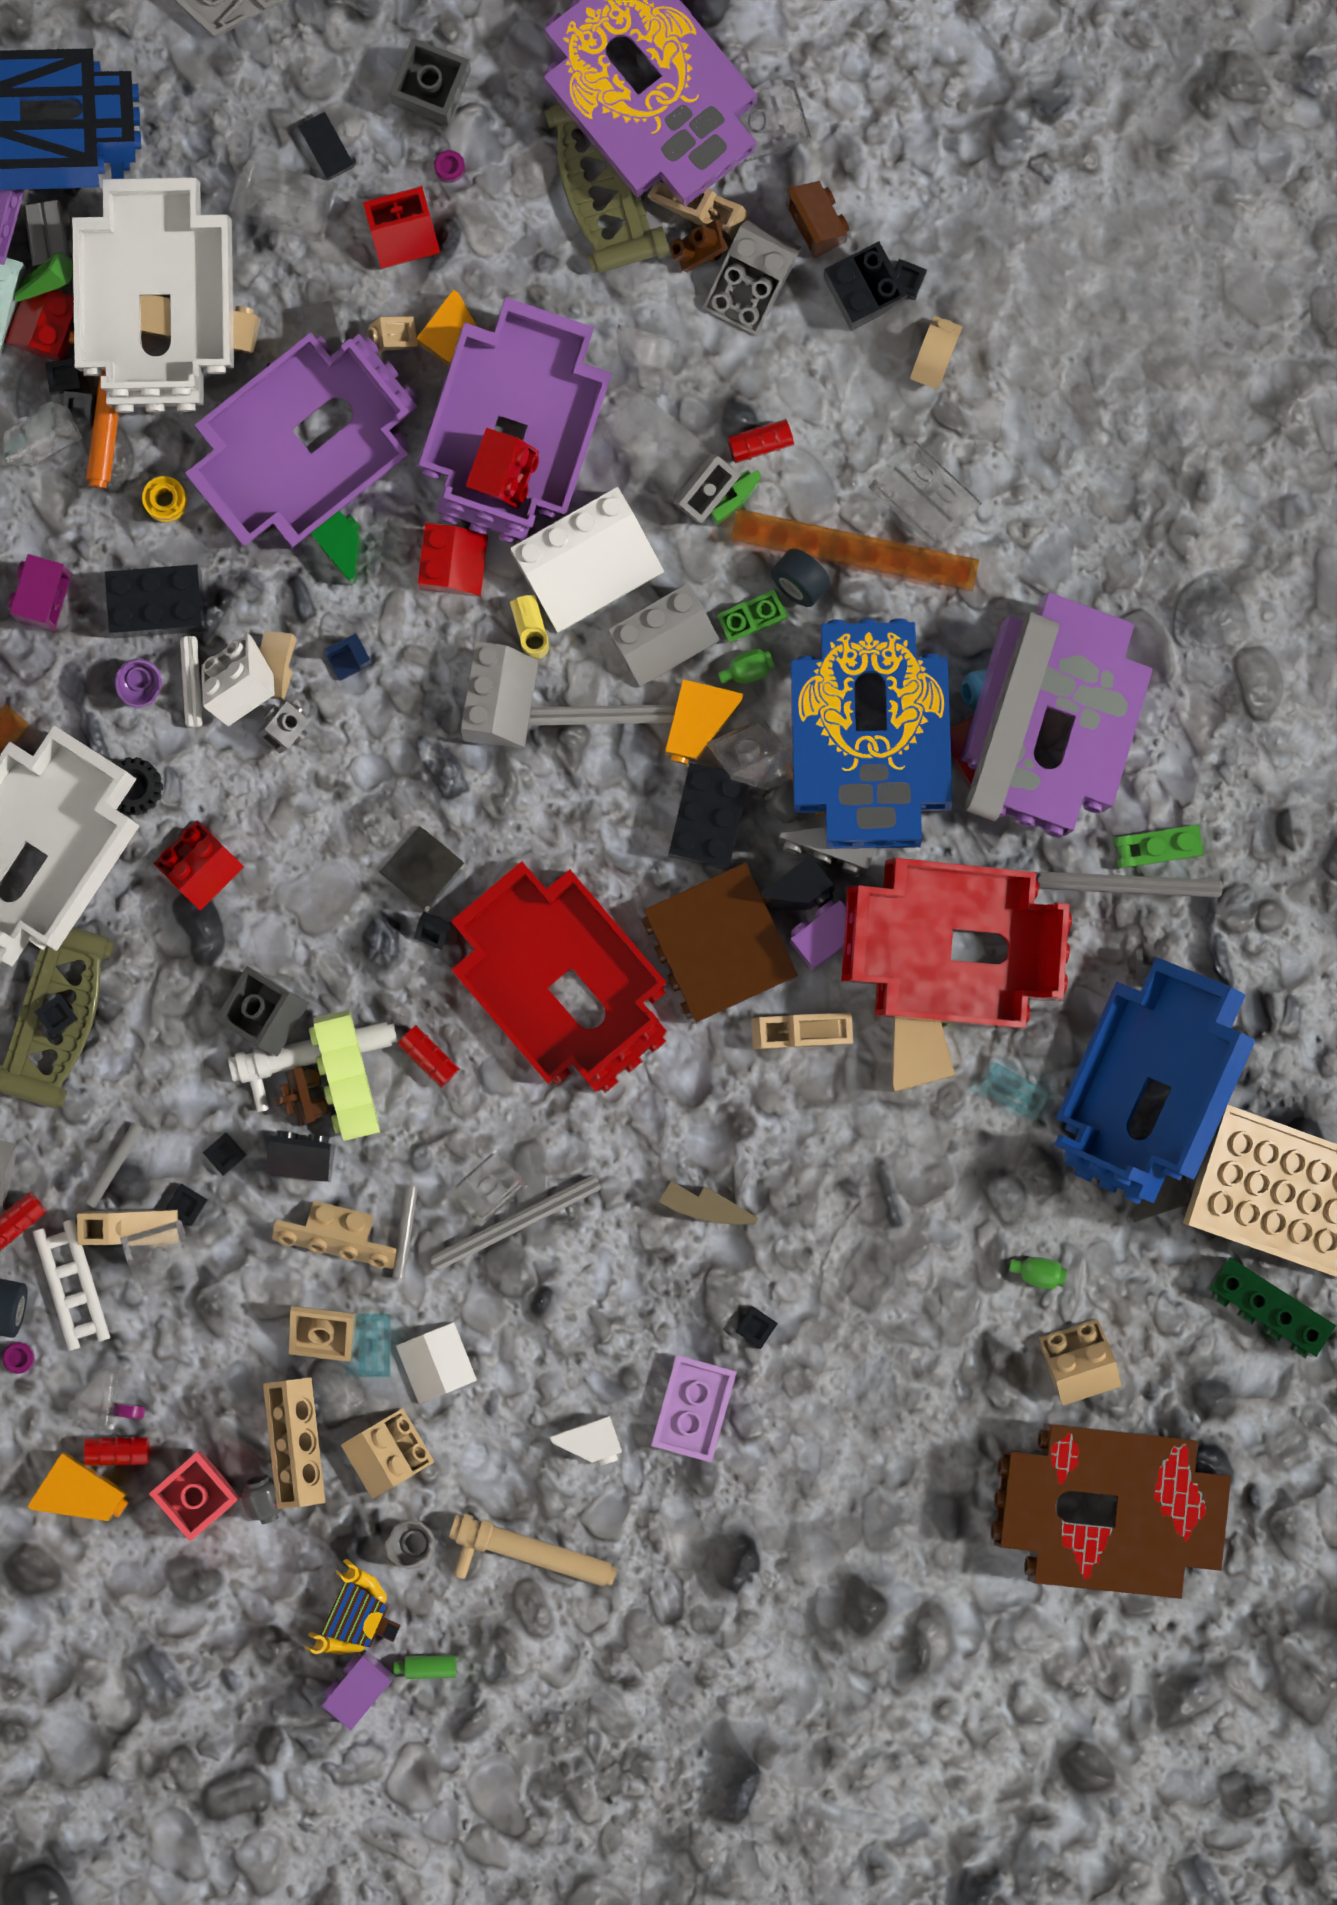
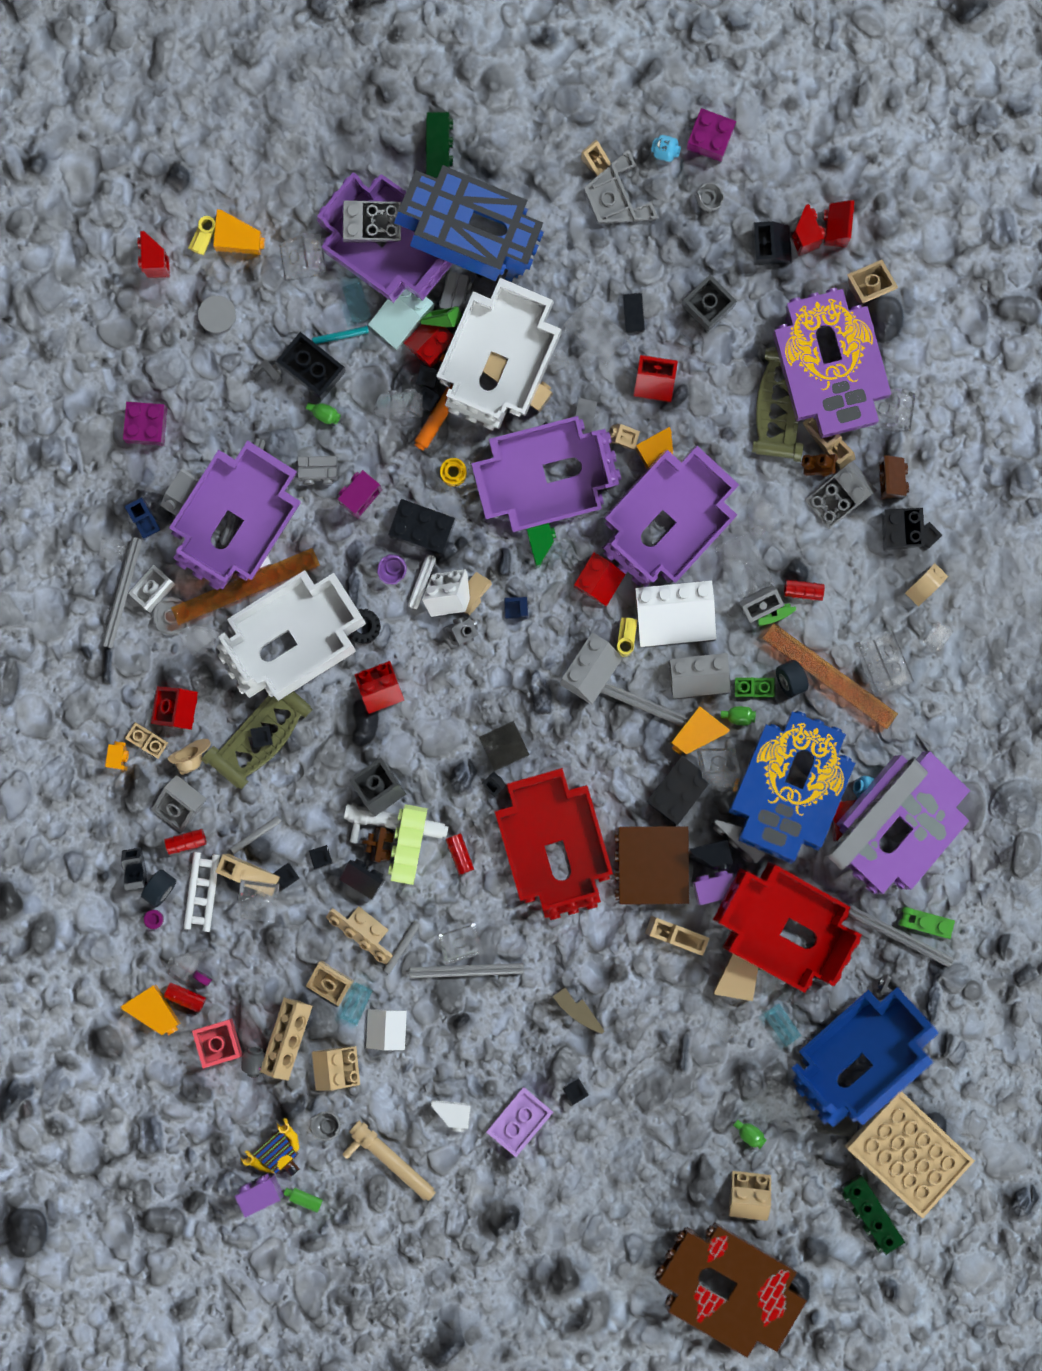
camera: 25 degrees right, 0 degrees up
magenta tile [434,150,465,183] -> none
red slope [465,428,540,509] -> none

